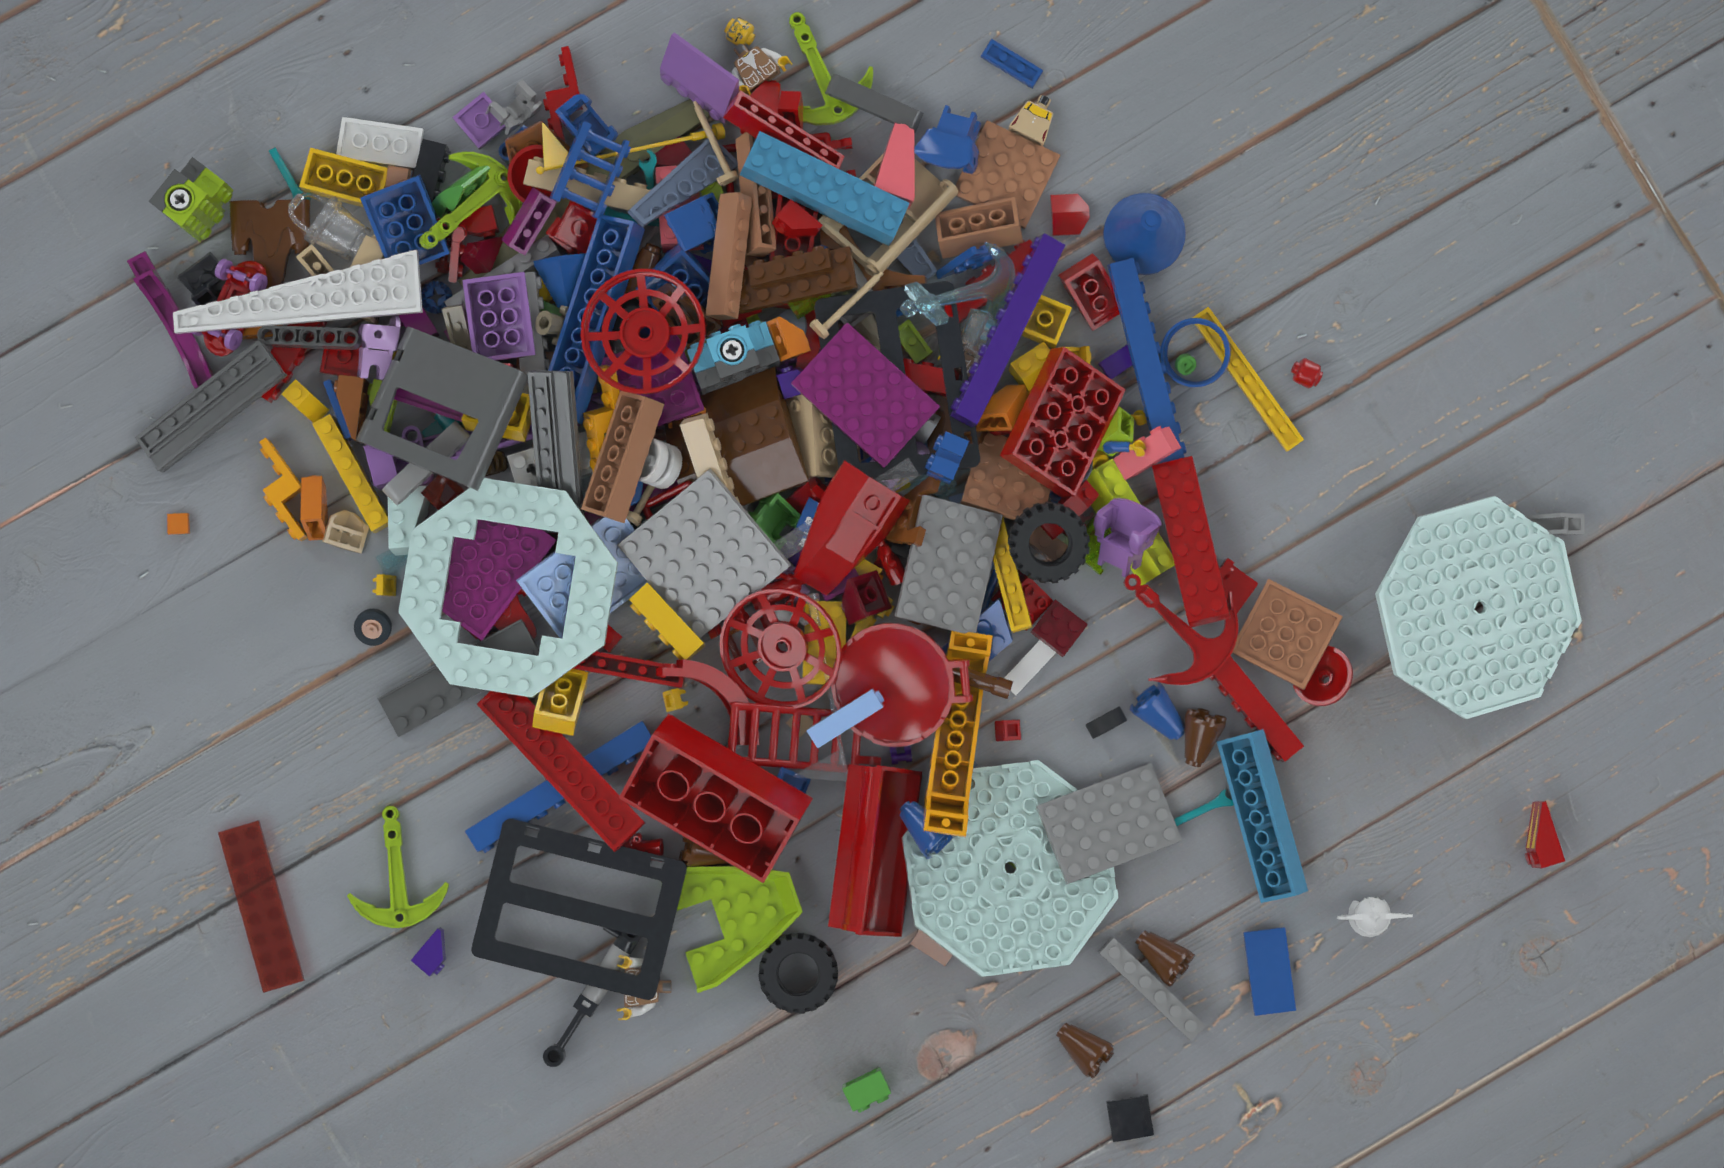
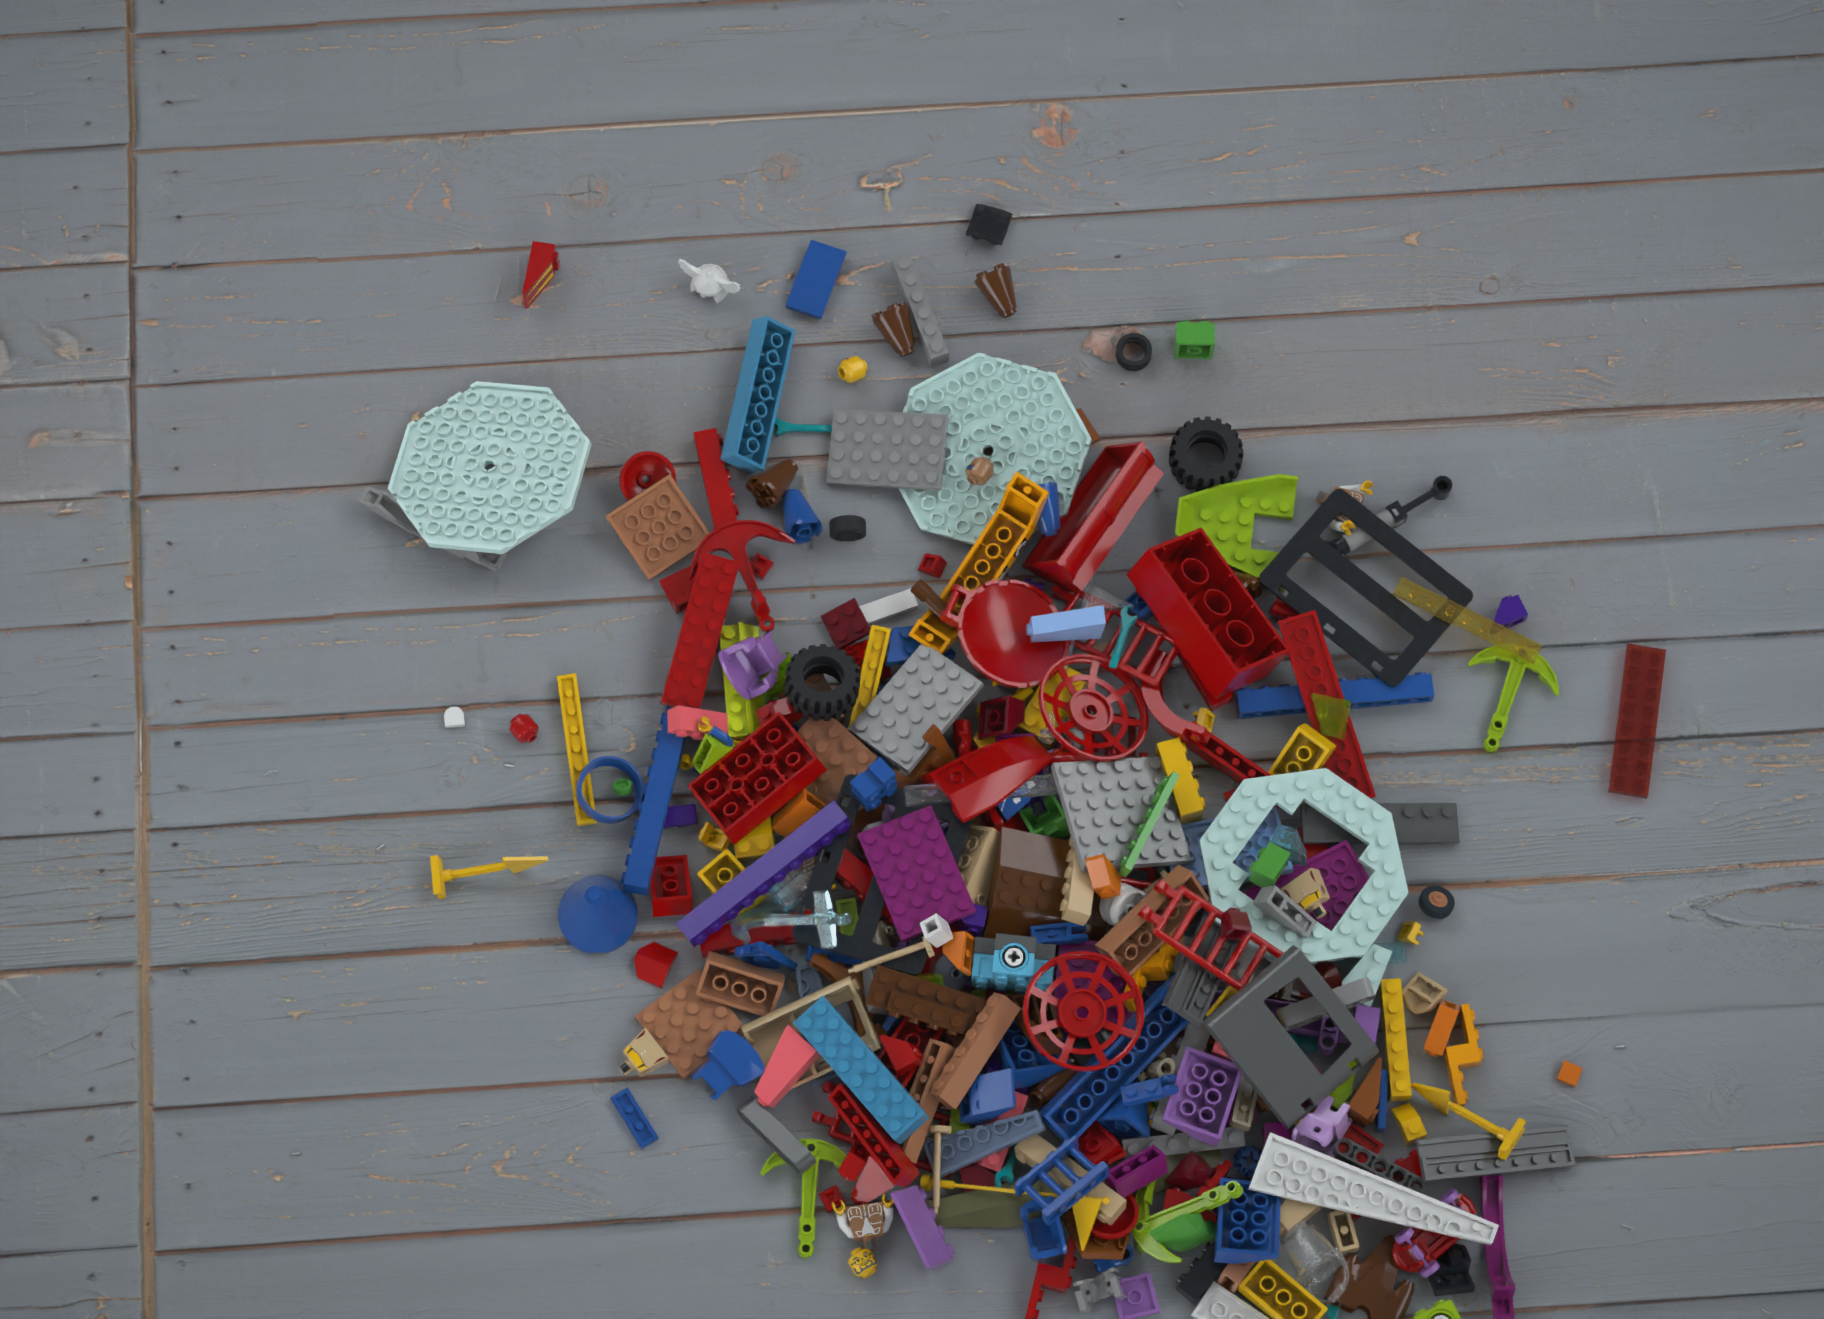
camera: 155 degrees left, 15 degrees down
none -> yellow piece [430,855,549,899]
none -> white tile [444,707,465,728]
none -> red tile [750,553,774,580]
none -> red tile [818,1185,846,1213]
none -> yellow head [838,356,868,383]
none -> white brick [920,913,953,948]
none -> medium nougat head [965,457,994,486]
none -> blue hinge [1030,922,1088,945]
none -> orange slope [1085,854,1121,899]
none -> teal piece [1109,605,1138,669]
none -> black tyre [1115,333,1152,371]
none -> bright green wing [1118,771,1180,877]
none -> blue hinge [1120,1074,1179,1107]
none -> red bar [1137,879,1284,991]
none -> dark red slope [1220,908,1252,940]
none -> bright green brick [1248,842,1291,887]
none -> light grey slope [1253,886,1317,938]
none -> clear light blue slope [1268,824,1307,866]
none -> tan torso [1281,868,1330,919]
none -> clear neon green slope [1311,693,1351,740]
none -> clear yellow tile [1393,576,1543,664]
none -> yellow piece [1411,1082,1526,1161]

